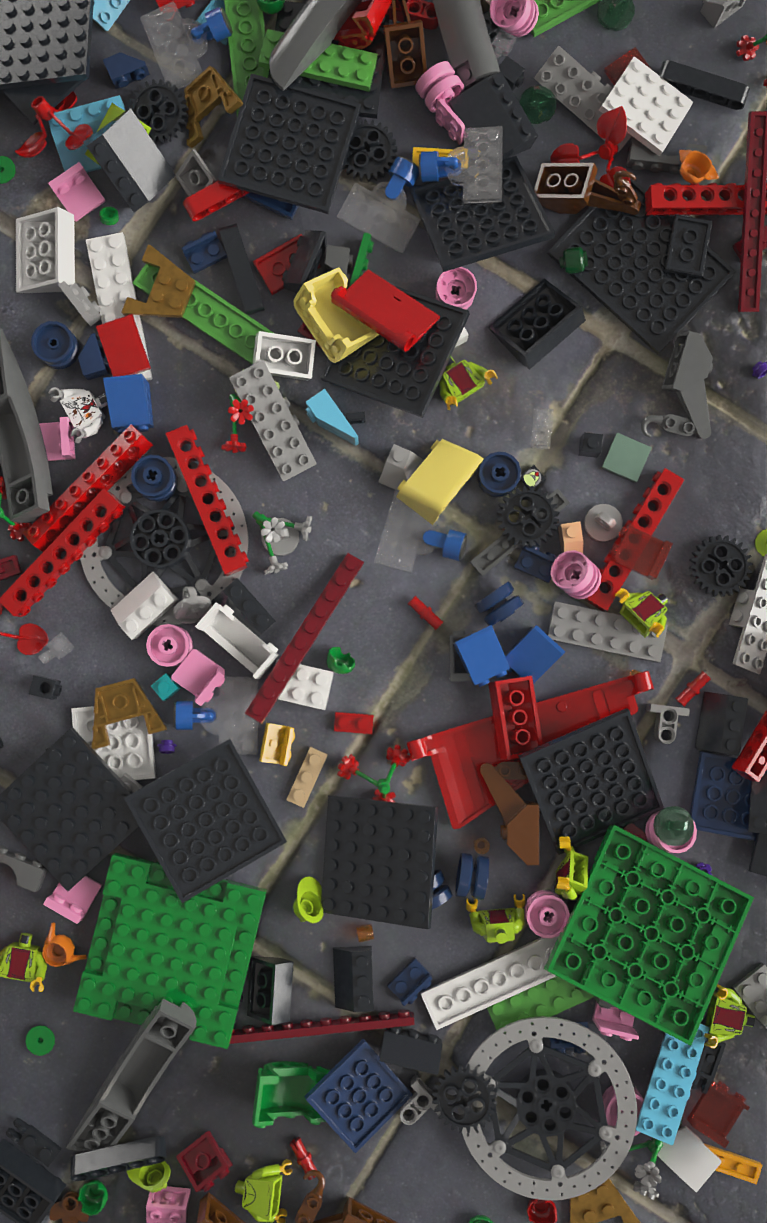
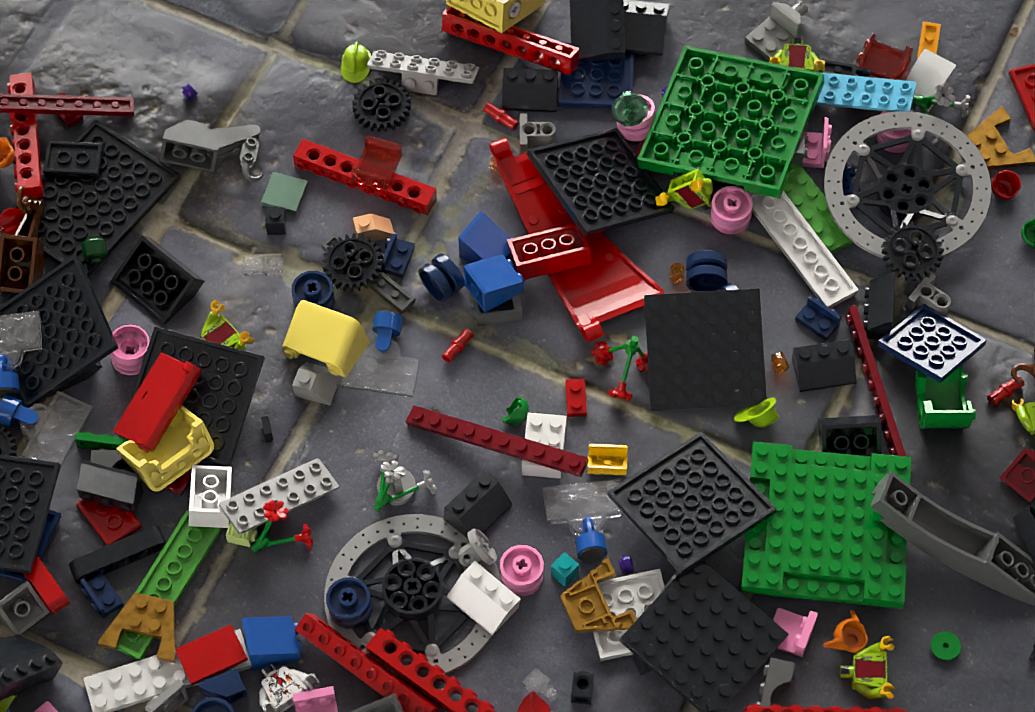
camera: 95 degrees left, 25 degrees down
green tile [99,207,119,225] -> none
red brick [166,425,249,576] -> none
bright pink bracket [172,649,225,706] -> none
white windscreen [195,603,279,679] -> none
tan plate [287,747,328,808] -> none
medium azure slope [305,389,359,446] -> none
lime torso [466,894,526,944] -> none
reddish brown slope [480,761,539,865] -> none
tile [520,465,546,490] -> none
light grey plate [548,601,668,663] -> none
bright pink wheel [551,550,601,599] -> none
light grey tile [584,504,623,542] -> none
torso [615,588,668,638] -> none

